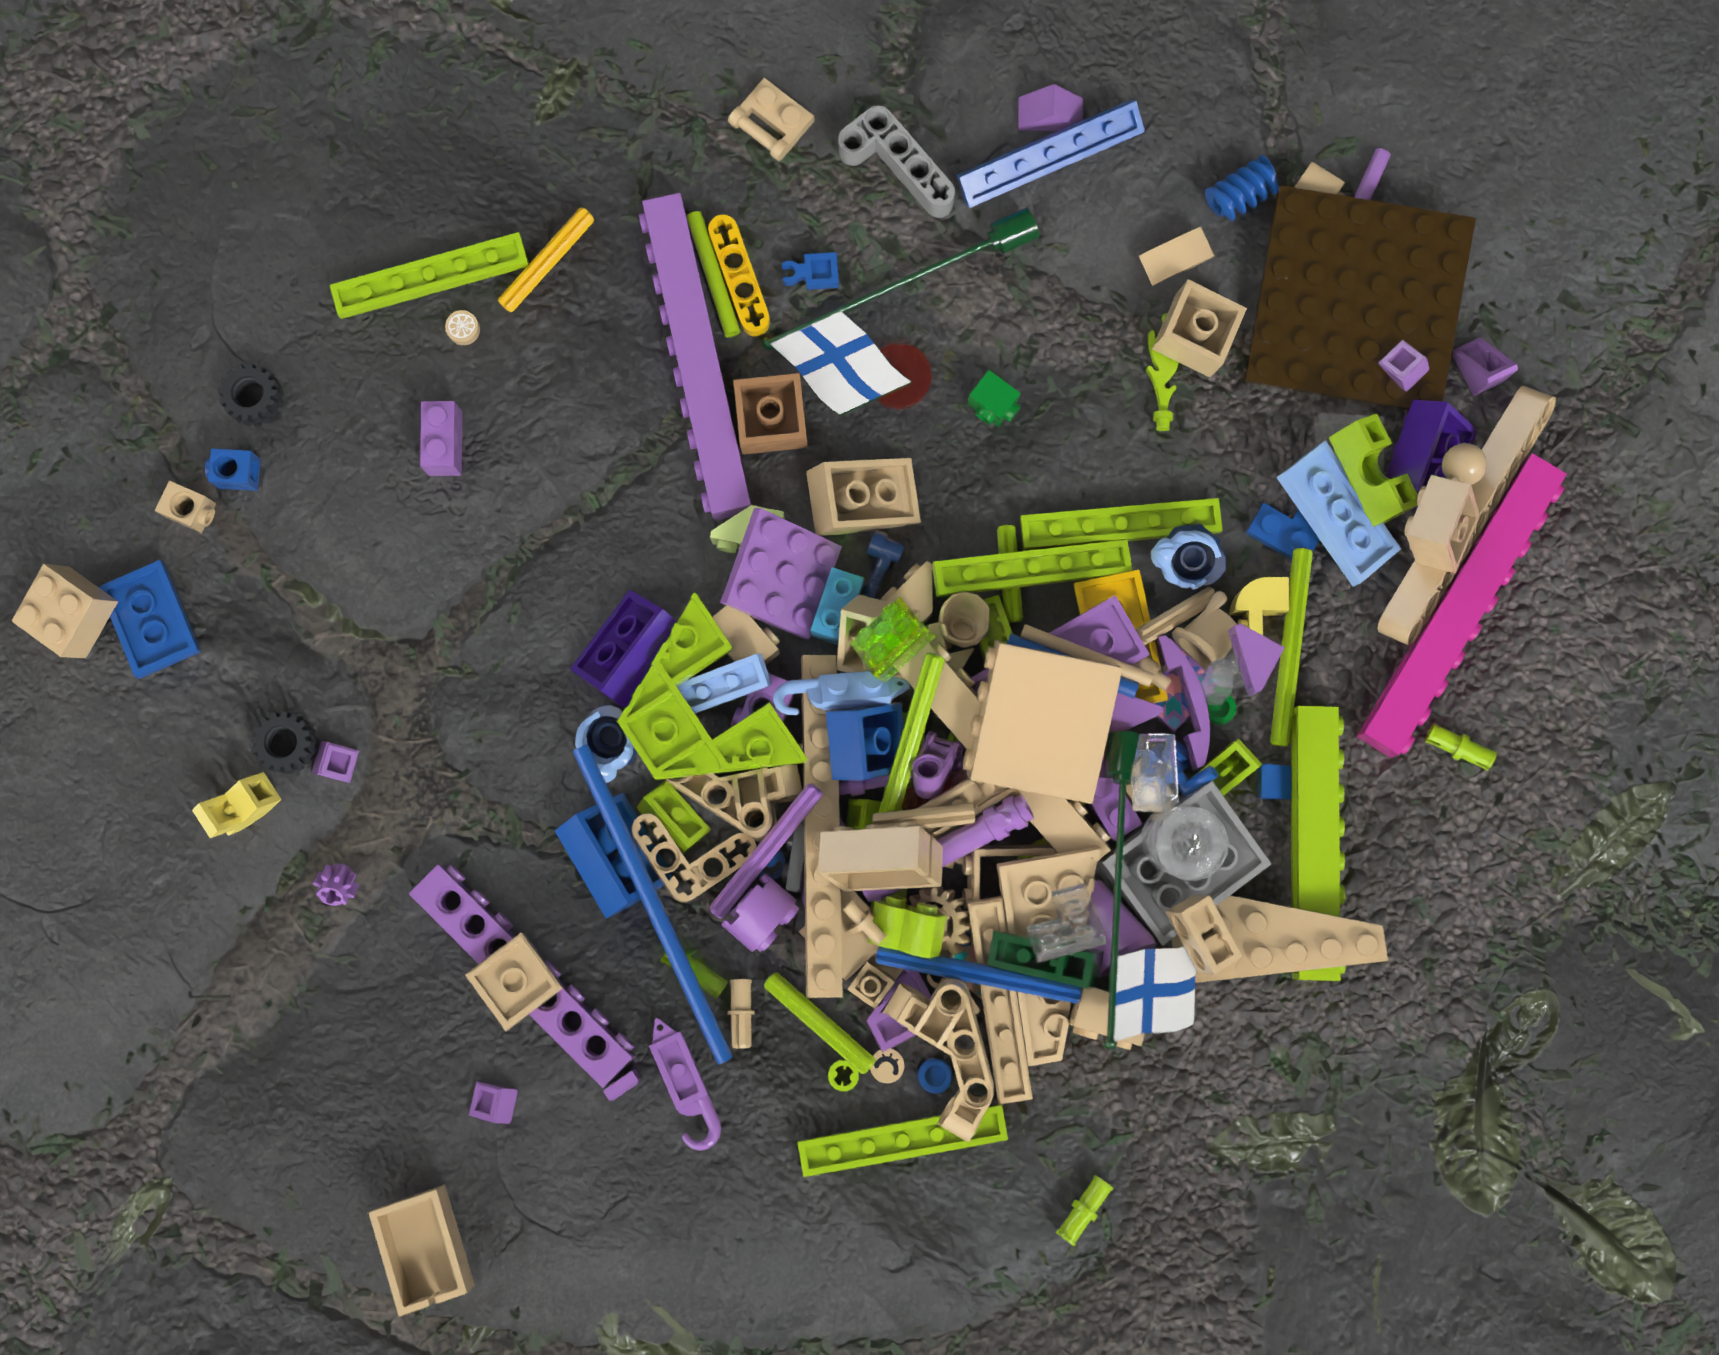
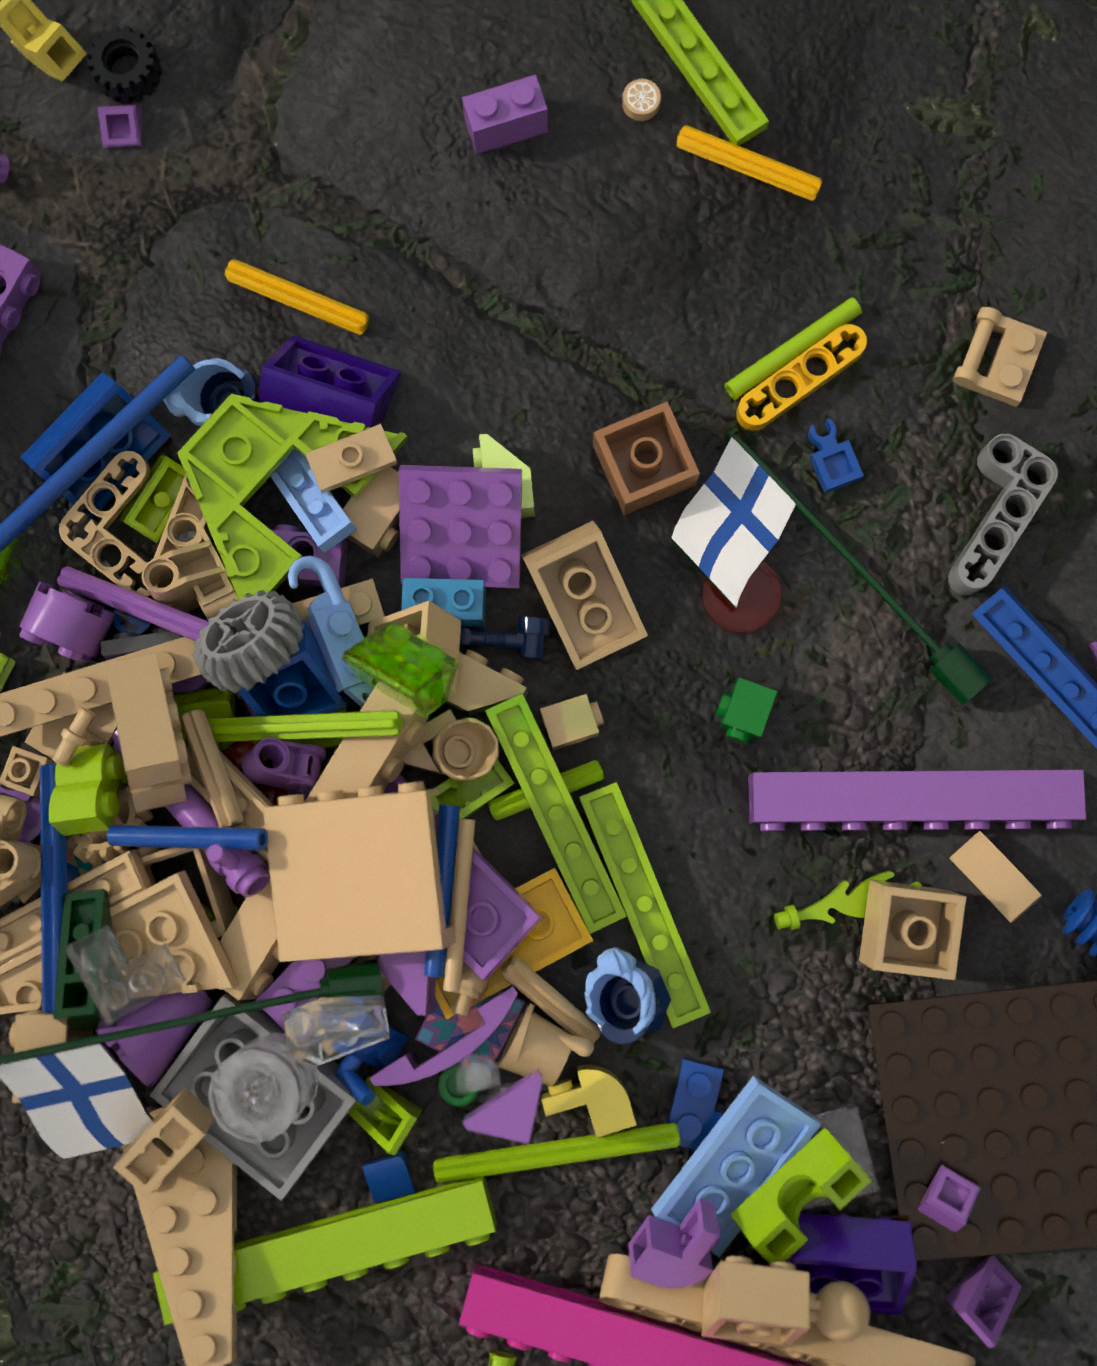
camera: 80 degrees right, 0 degrees up
medium lavender brick [639,193,751,521] -> none
none -> blue piece [107,825,268,850]
none -> light grey gear [192,590,304,693]
none -> yellow axle [225,259,369,335]
none -> tan plate [305,424,397,494]
none -> tan brick [540,694,604,751]
none -> medium lavender brick [628,1198,721,1288]
none -> medium lavender brick [748,770,1086,831]

